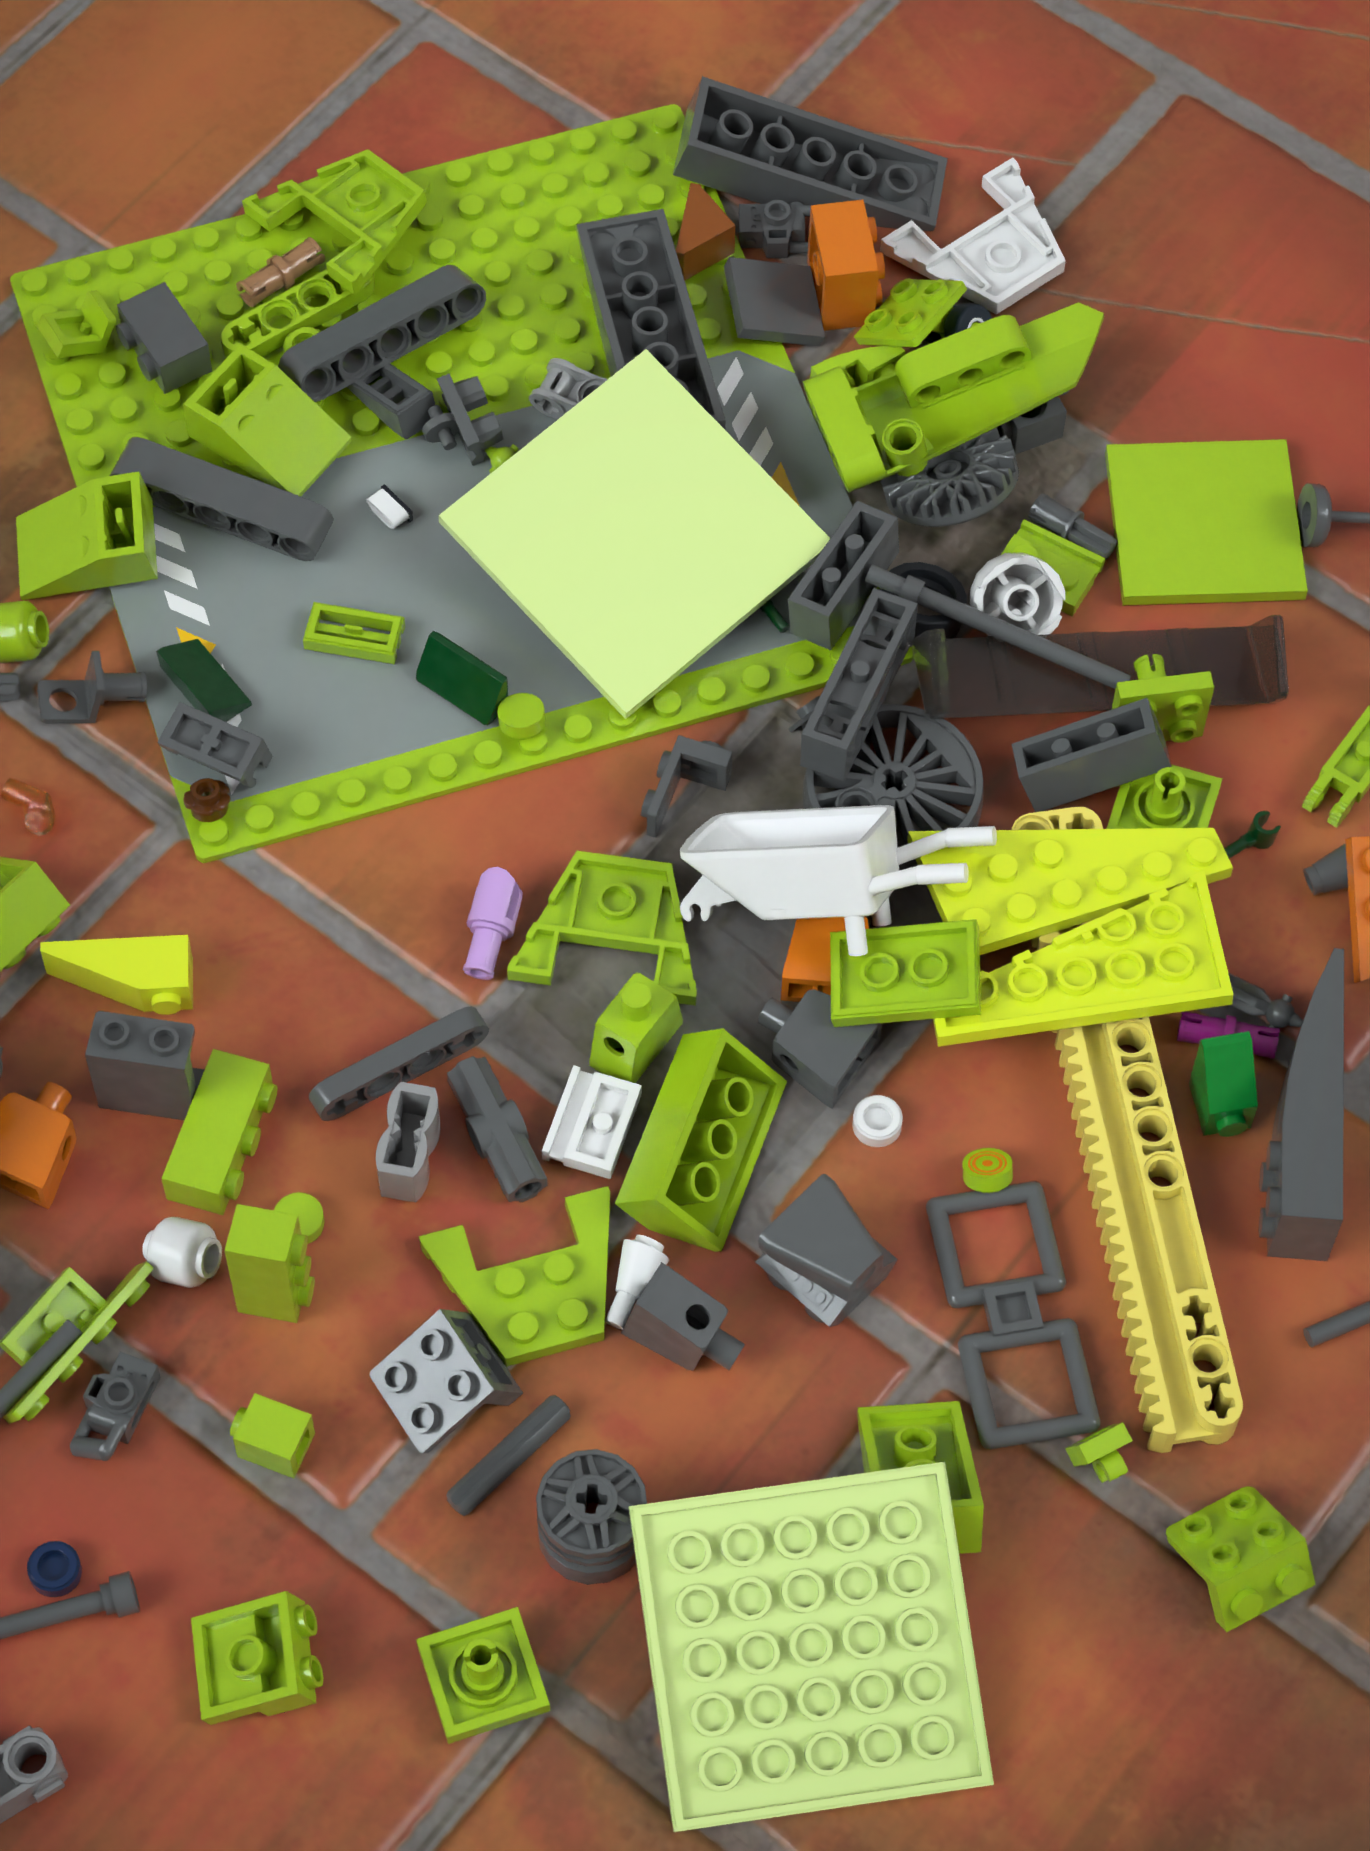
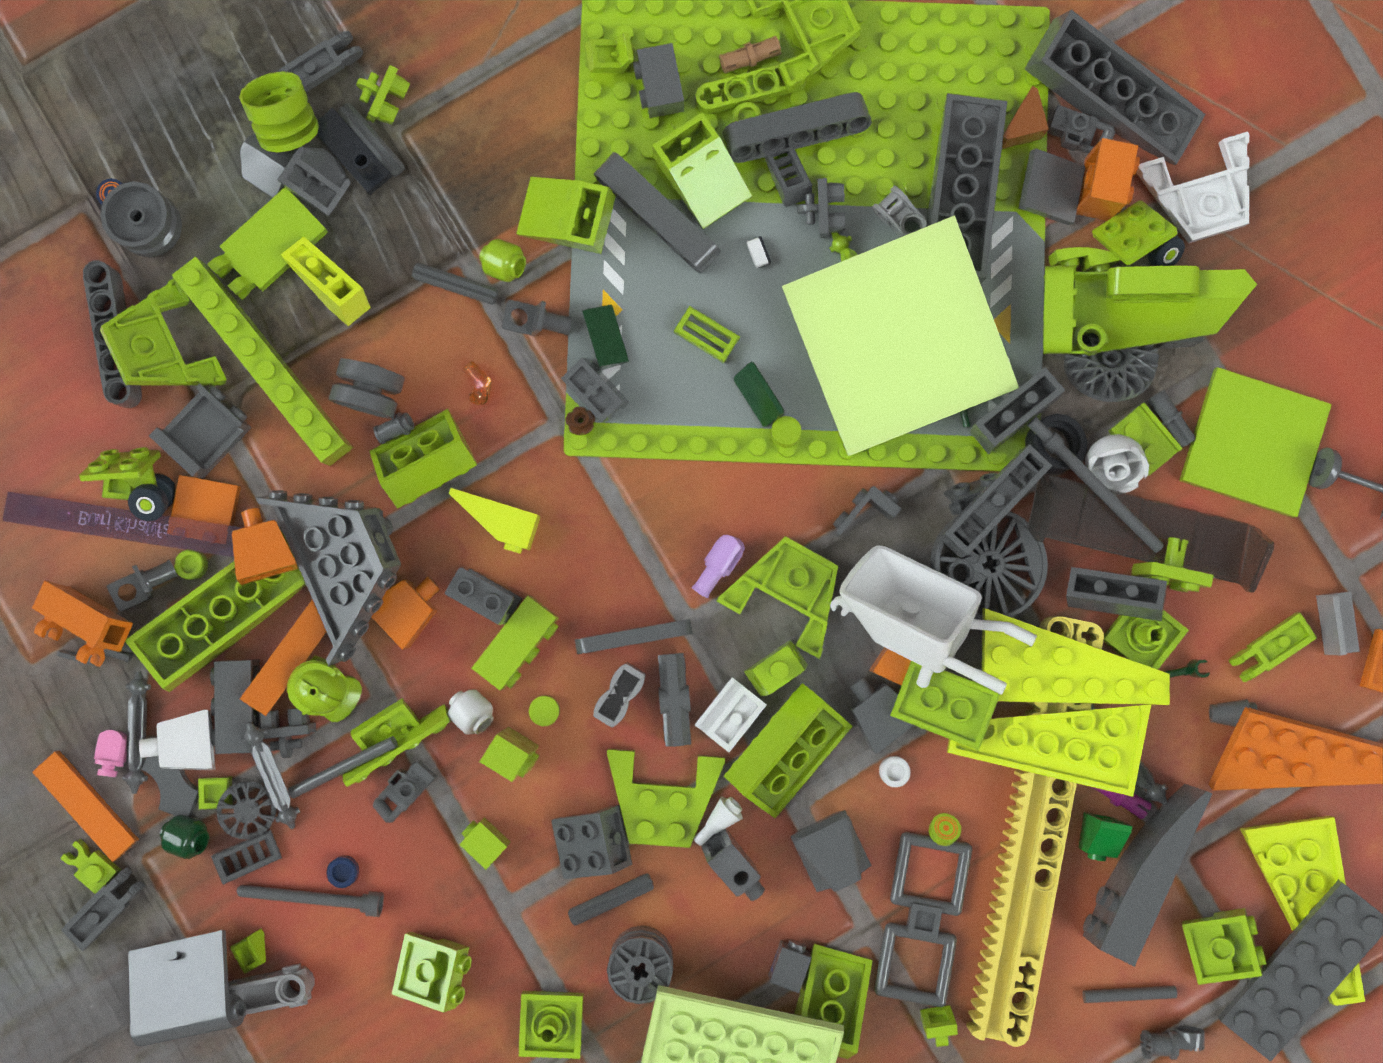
camera: 20 degrees right, 25 degrees up
none -> dark grey brick [768,939,811,993]

